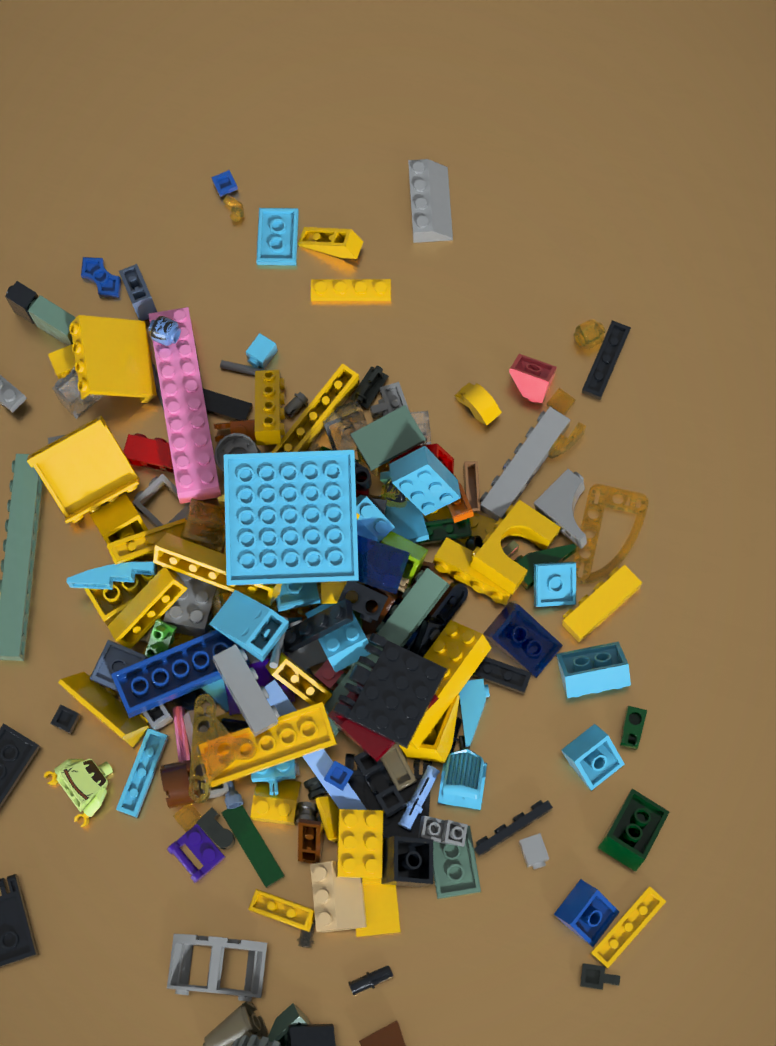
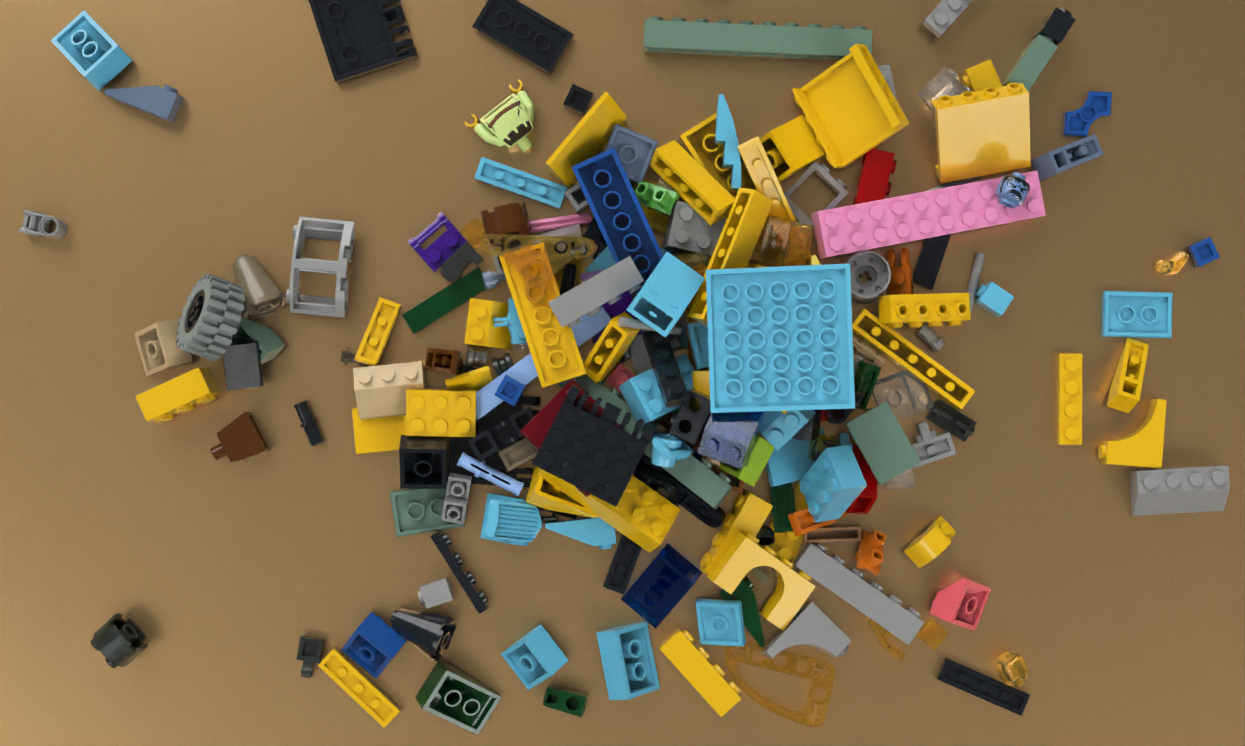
camera: 85 degrees right, 15 degrees up
none -> black cone [390,607,456,661]
none -> medium azure piece [651,433,692,468]
none -> orange hips [855,530,886,575]
none -> yellow arch [1098,399,1167,468]

